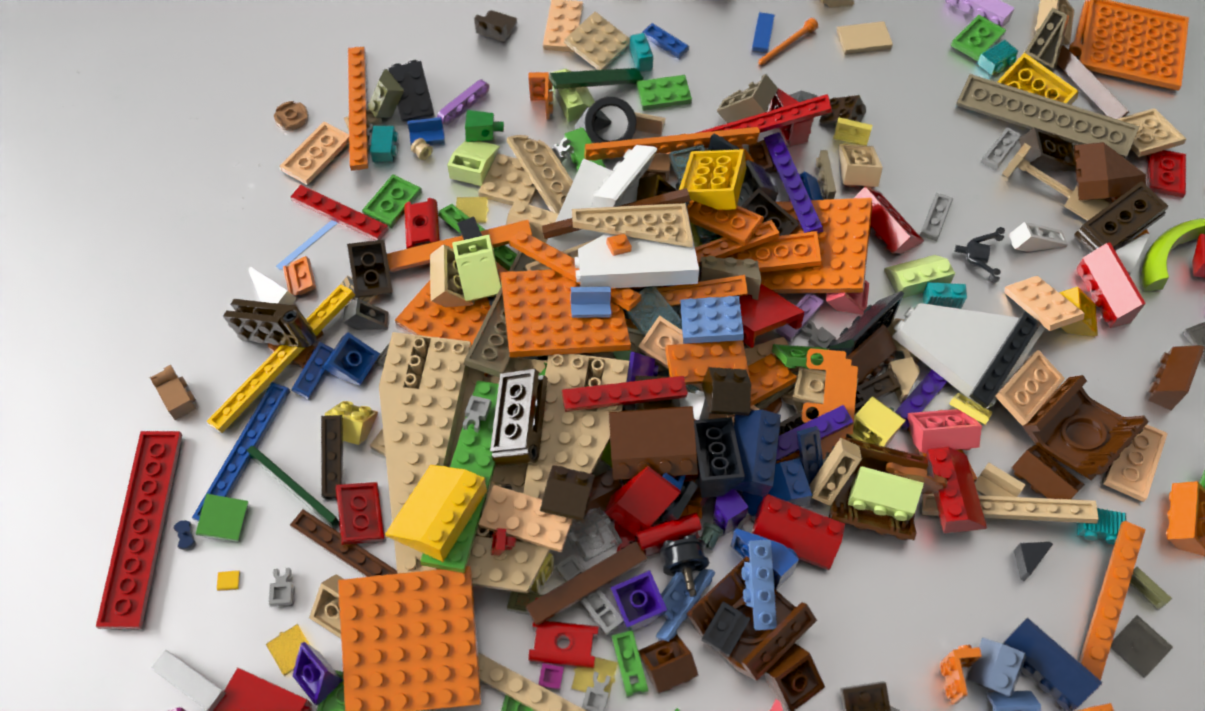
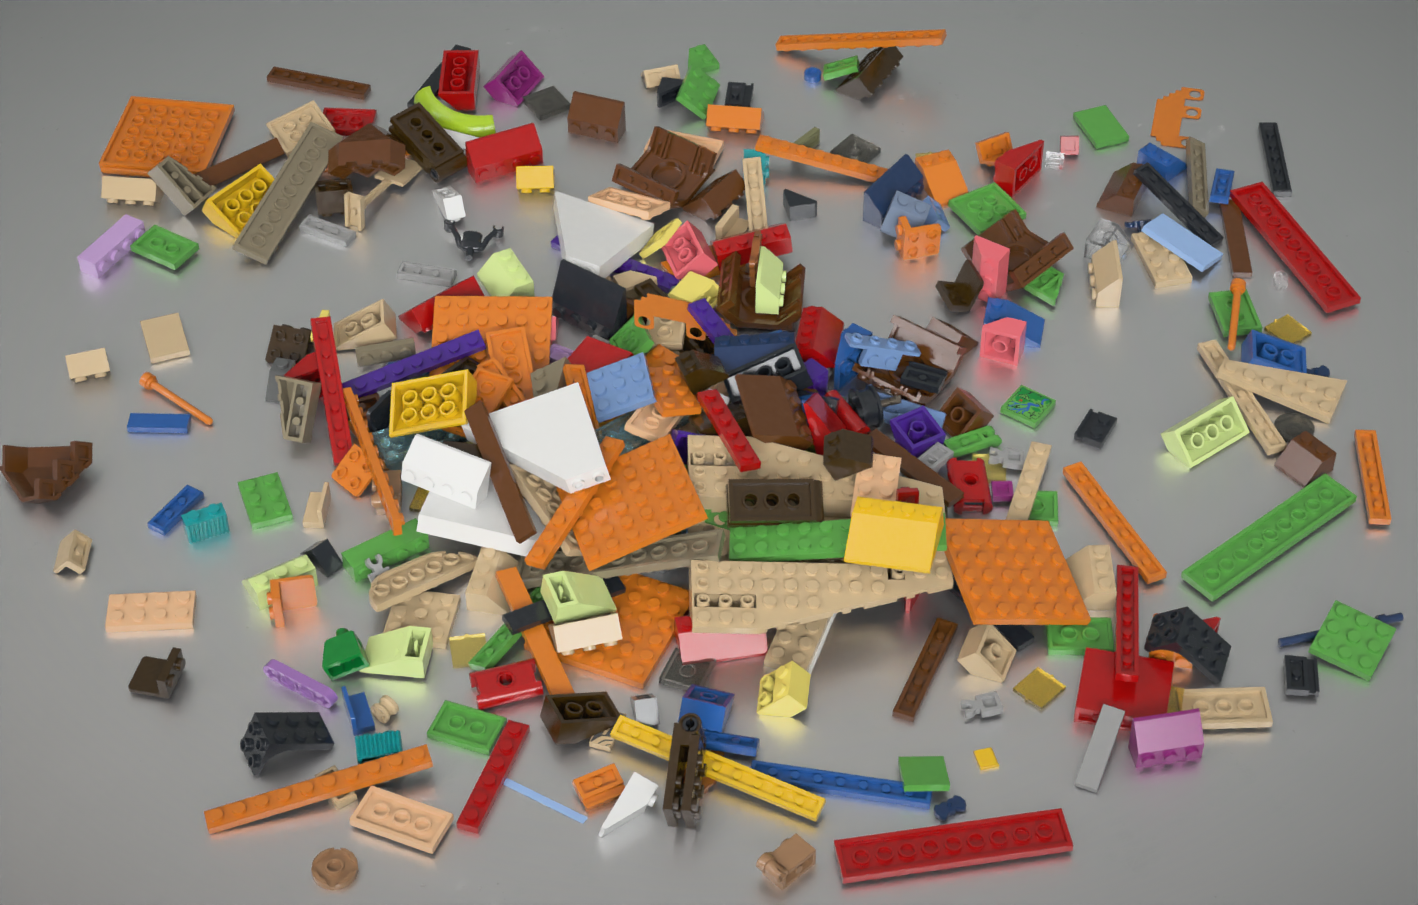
camera: 100 degrees left, 15 degrees down
dark green tile [247,445,340,530] -> none
dark purple slope [292,642,343,705] -> none
dark brown tile [321,415,343,497] -> none
red tile [336,482,385,545] -> none
olive slope [367,69,404,118] -> none
light grey plate [463,396,492,433] -> none
dark green tile [548,68,644,89] -> none
tan plate [564,11,630,70] -> none
medium blue panel [570,287,611,318] -> none
tan wing [572,203,693,247] -> none
black tyre [585,97,637,143] -> none
orange plate [606,234,632,256] -> none
dark blue plate [797,426,823,486] -> none
tan brick [810,438,862,506] -> none
teal brick [923,282,967,309] -> none
black tile [969,311,1041,409] -> none
teal brick [977,40,1018,75] -> none
light nougat plate [1005,276,1084,331] -> none

